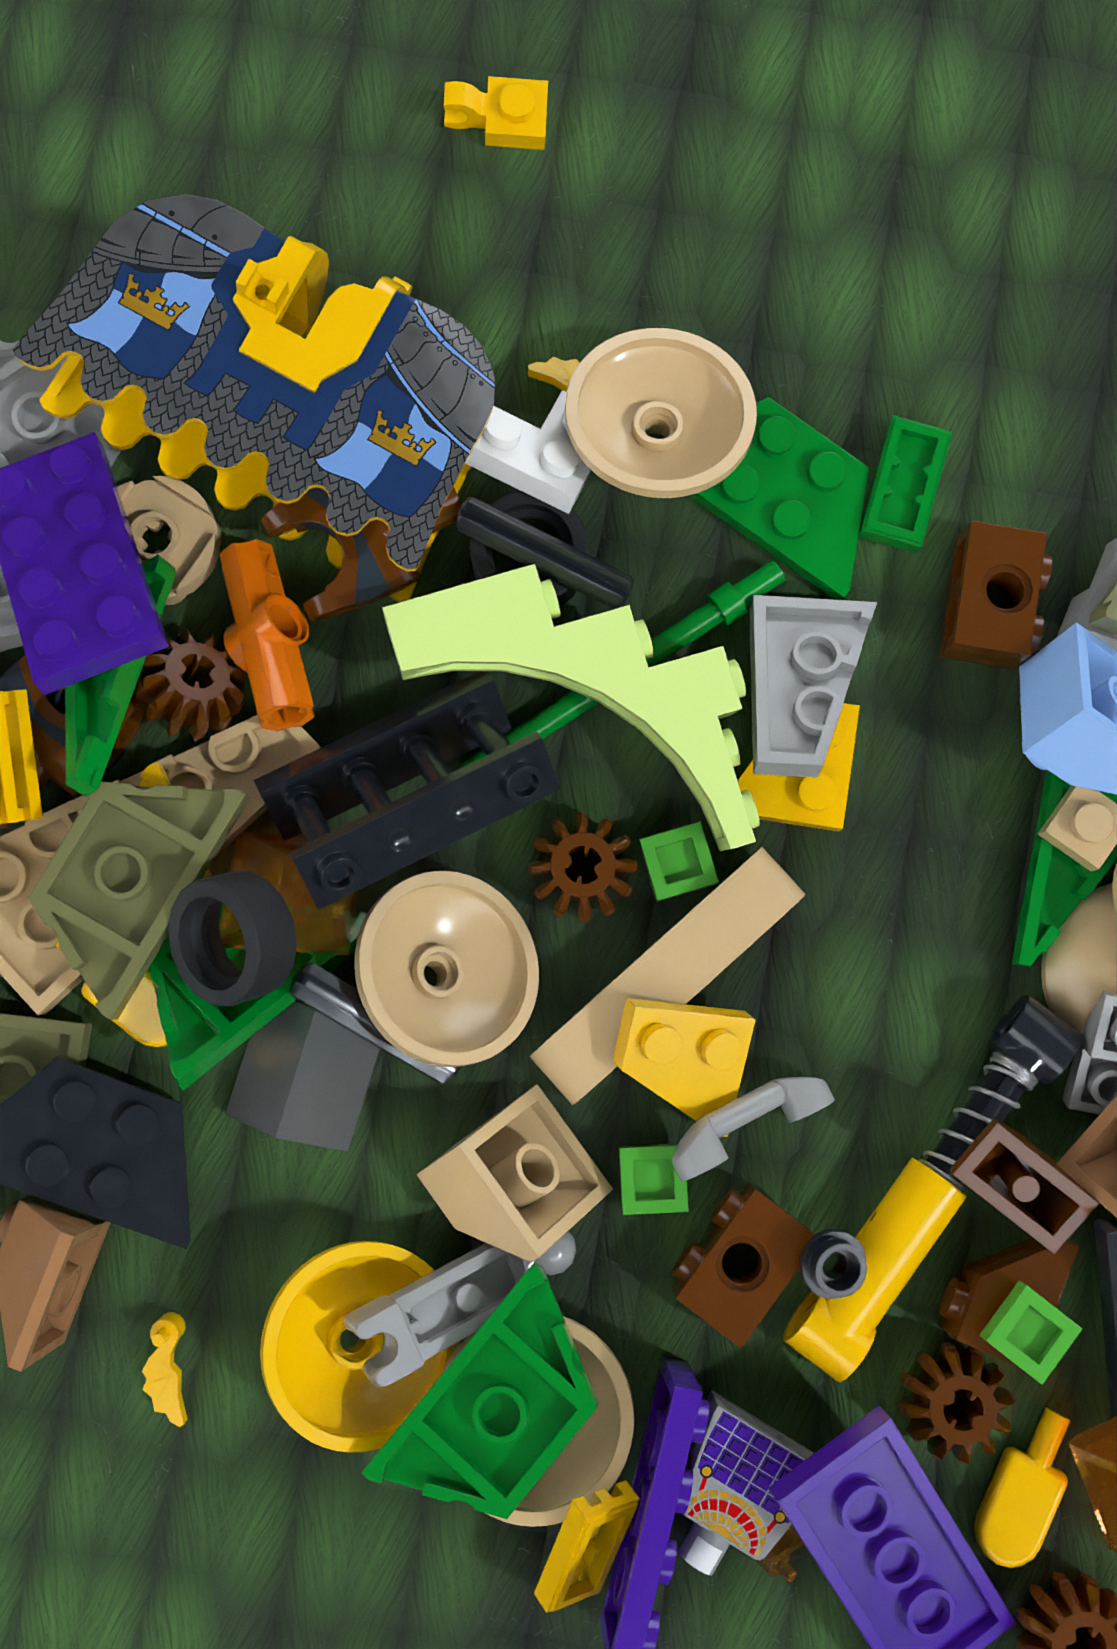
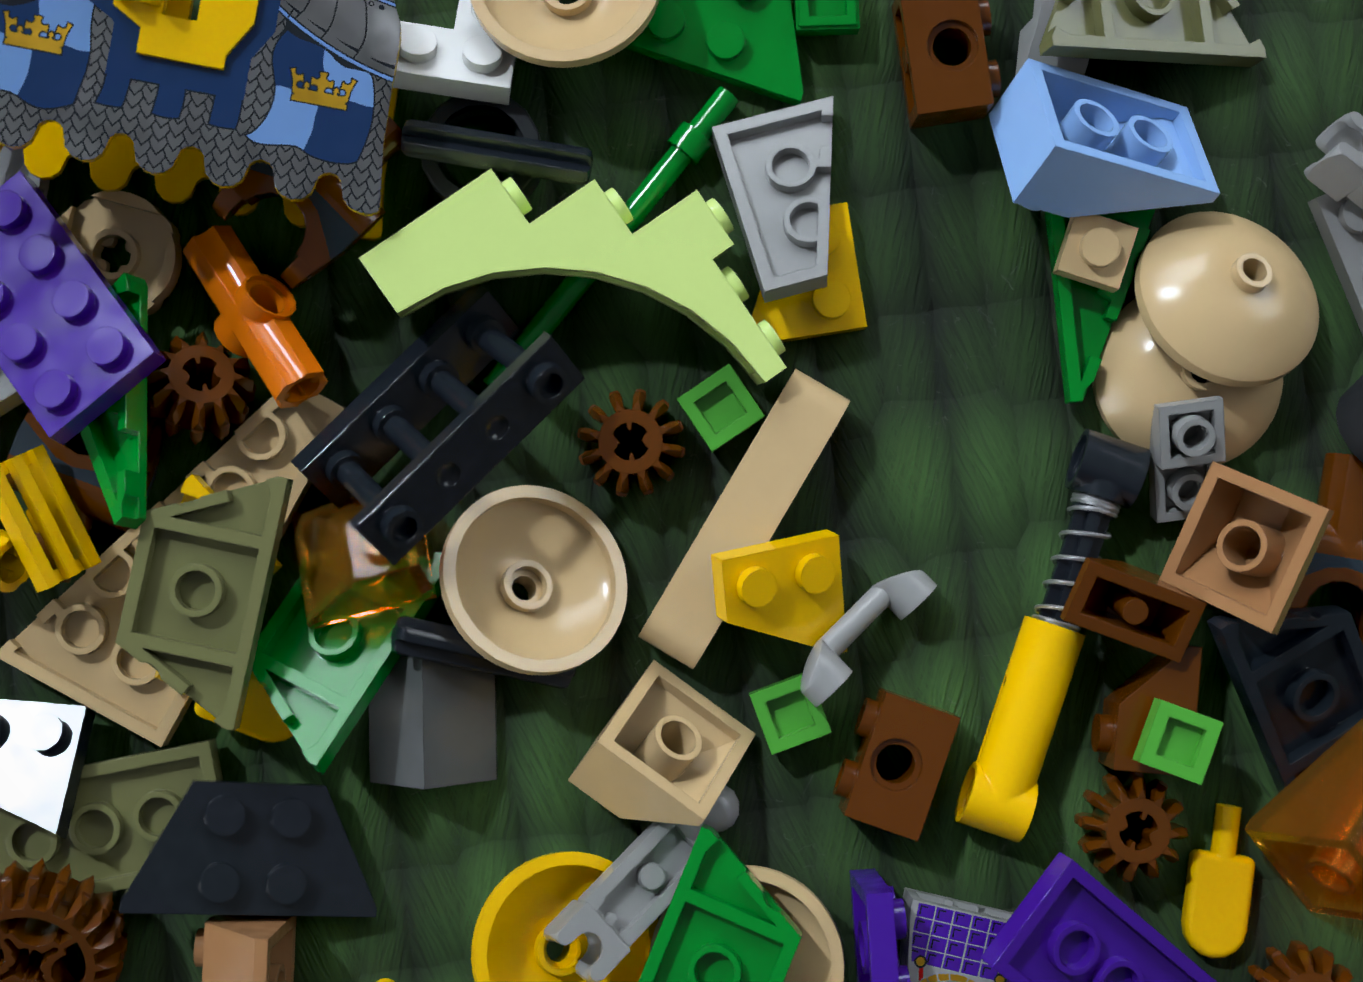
camera: 20 degrees left, 5 degrees up
black tyre [168,871,297,1006] -> none
black plate [799,1229,867,1299] -> none

